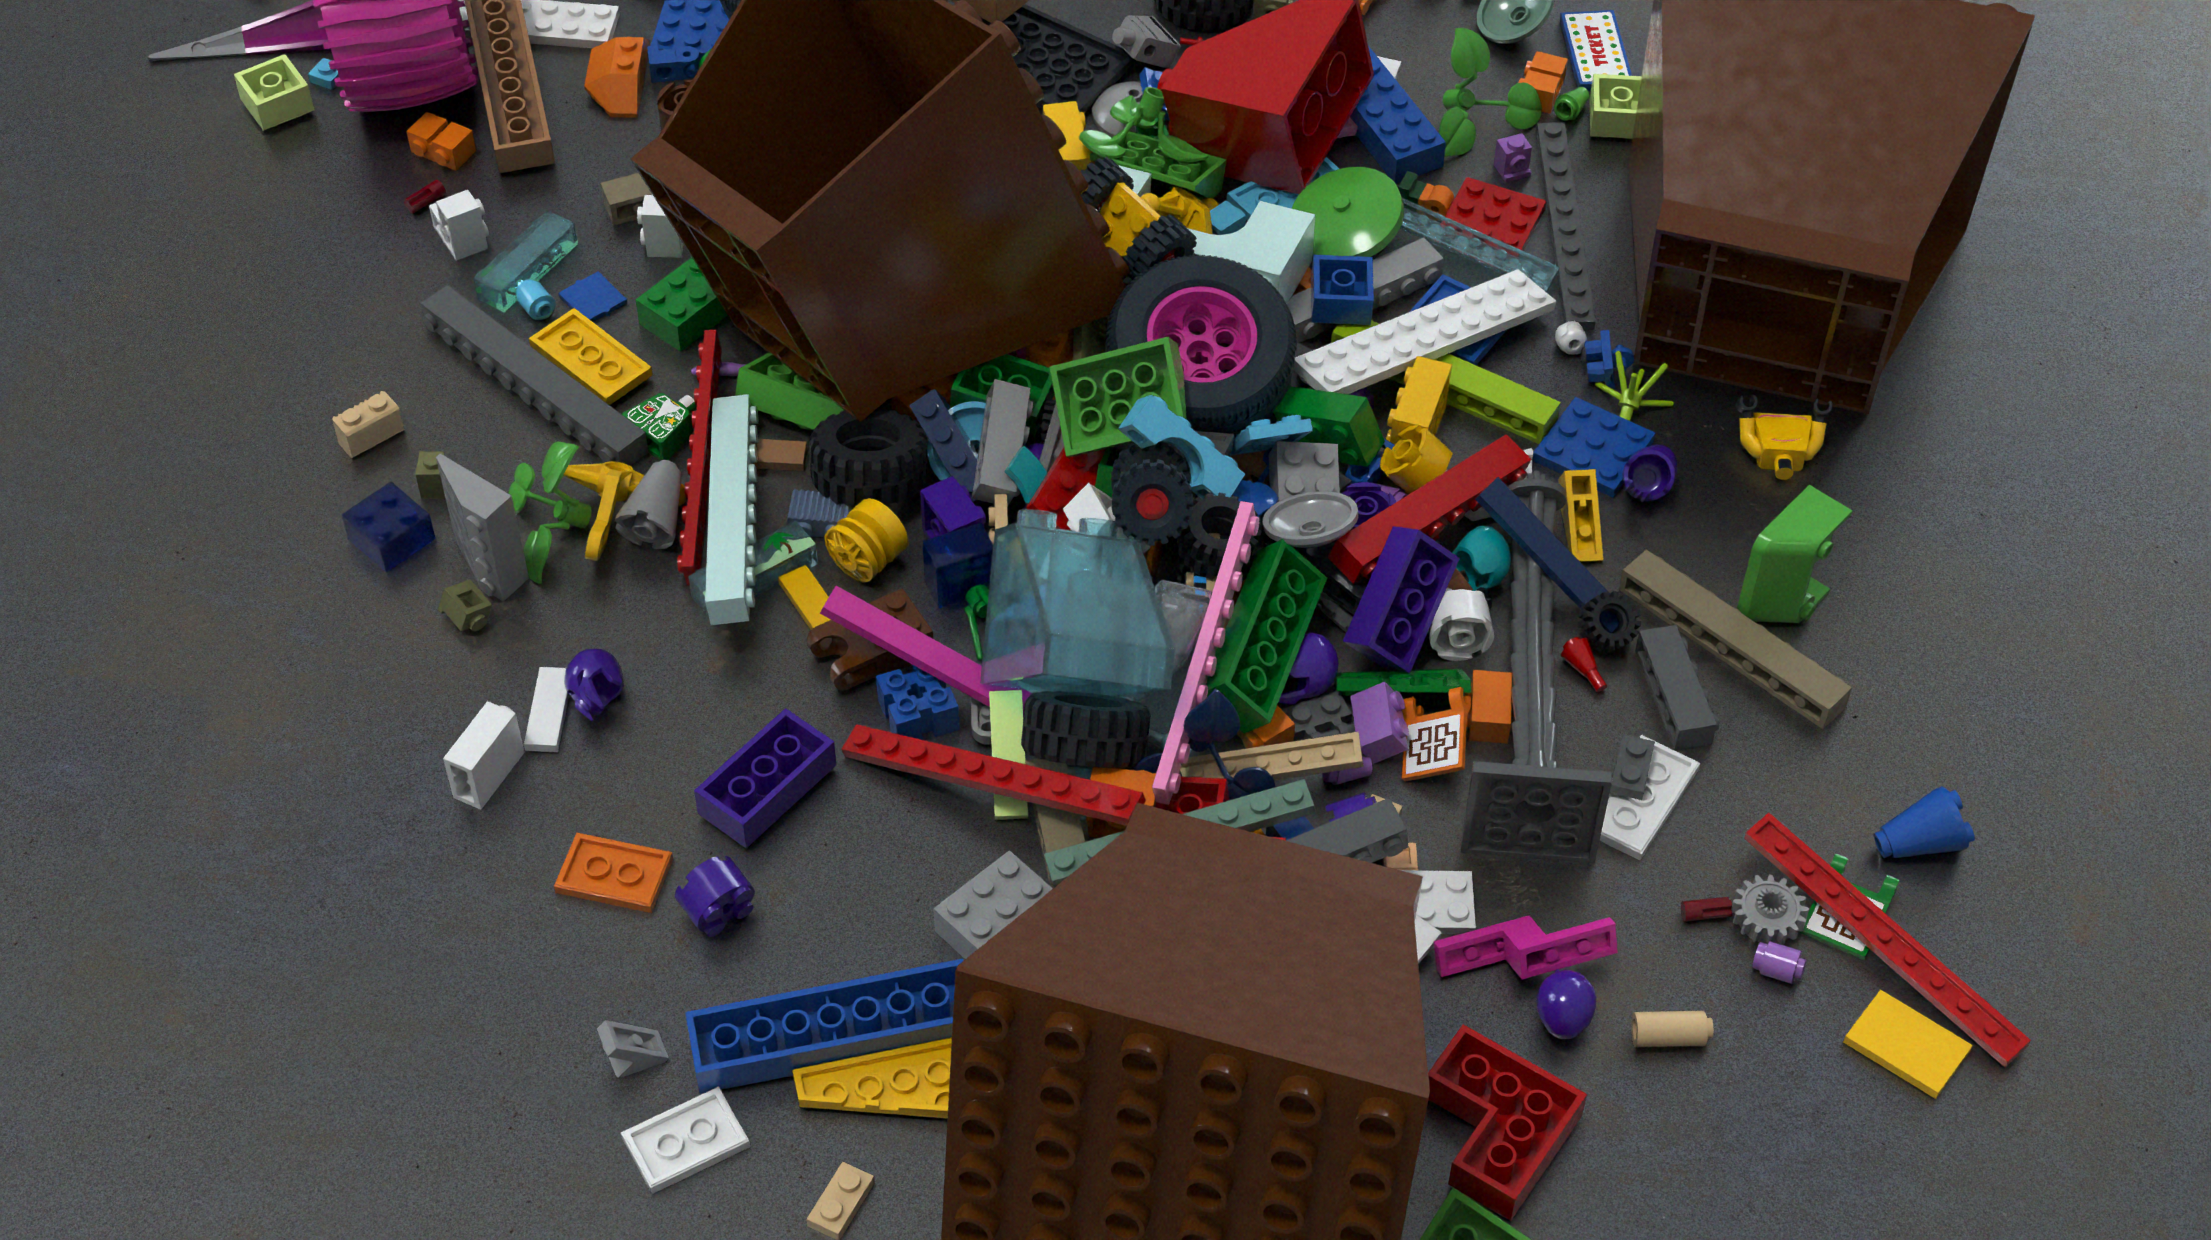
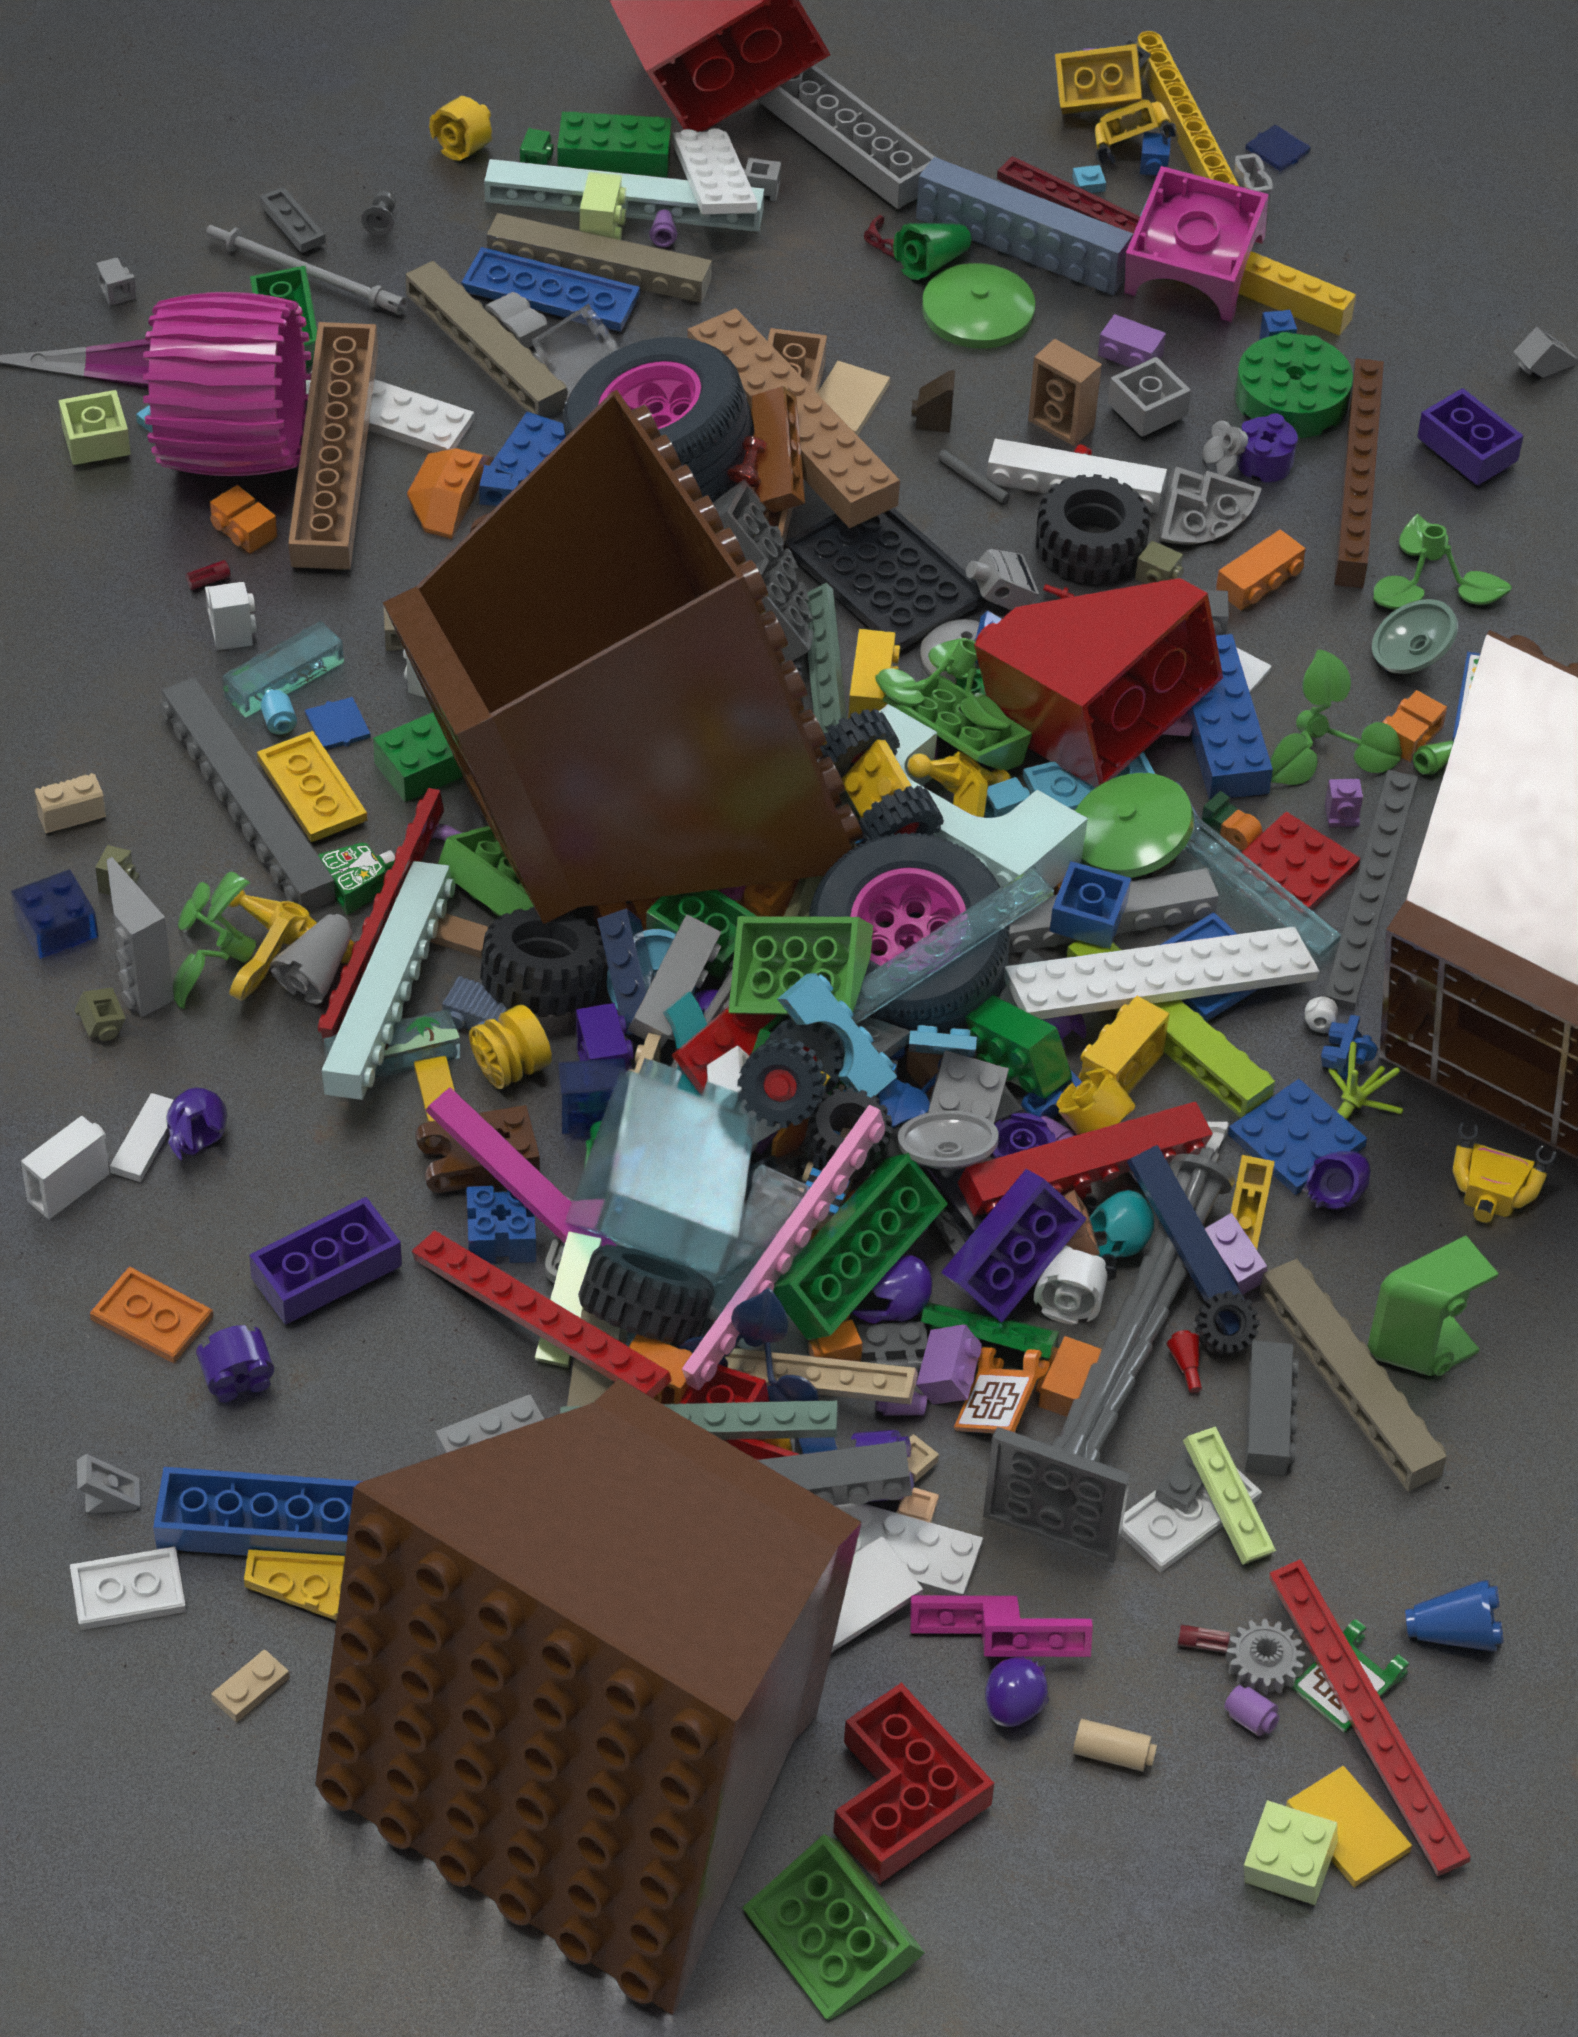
camera: 15 degrees right, 0 degrees up
none -> clear light blue plate [851,866,1054,1024]
none -> yellowish green tile [1183,1427,1276,1565]
none -> brick [1205,1213,1267,1295]
none -> yellowish green brick [1244,1801,1338,1905]

